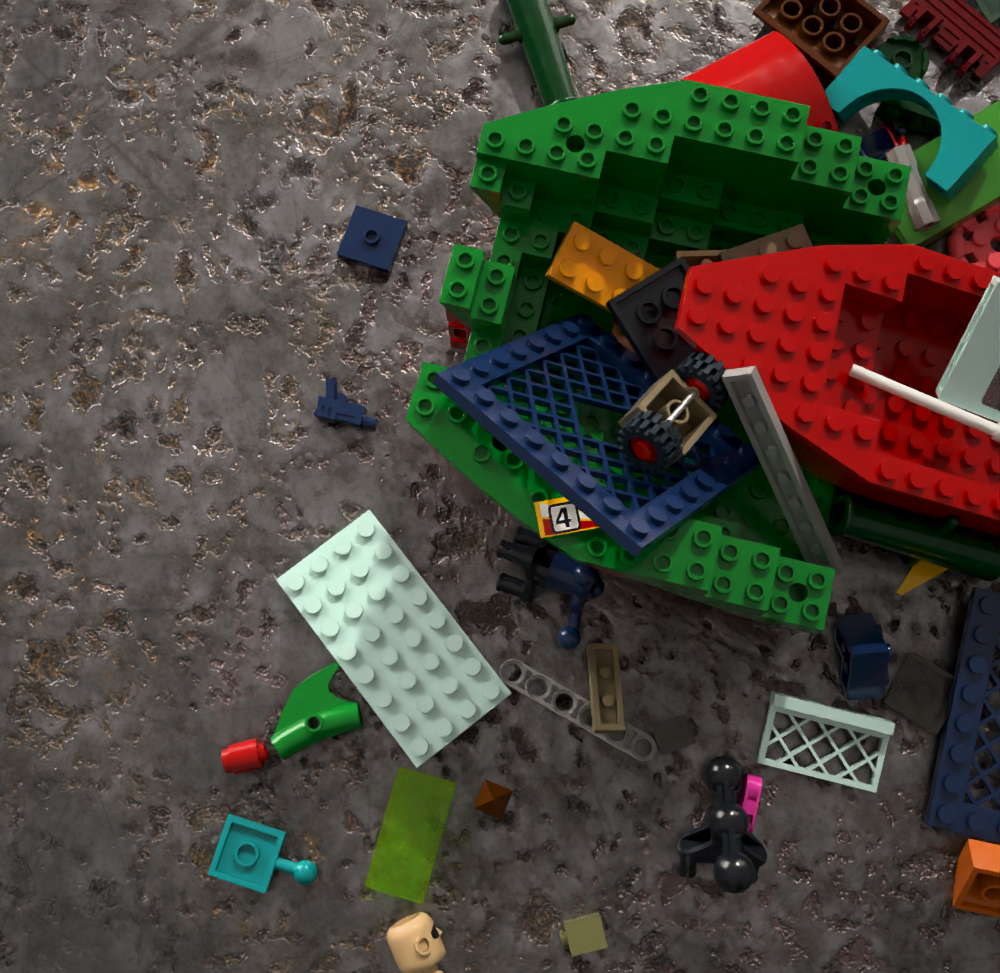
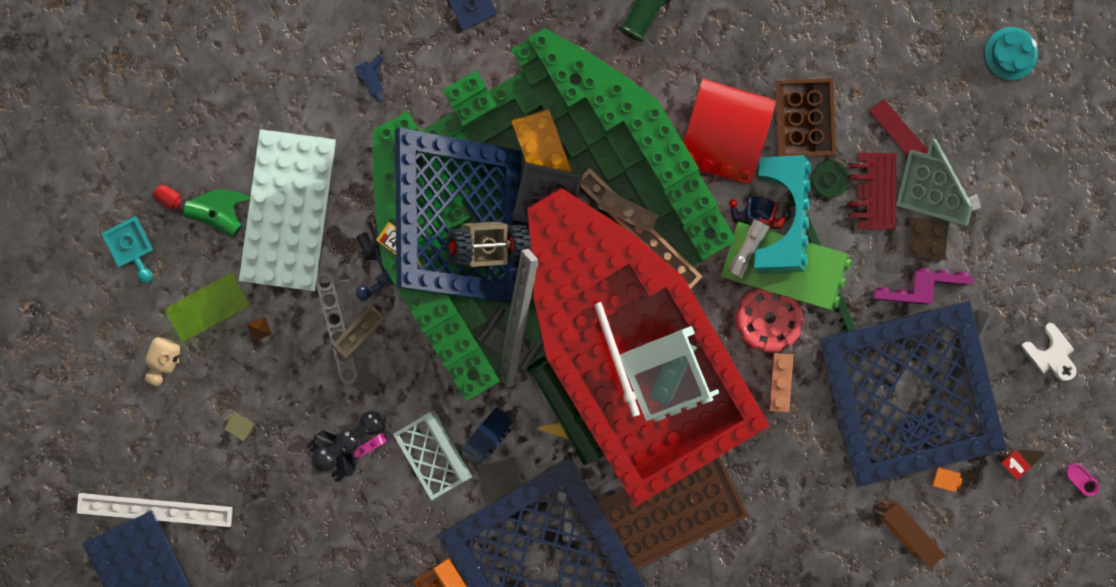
camera: 40 degrees right, 10 degrees up
none -> dark grey plate [477,306,543,371]

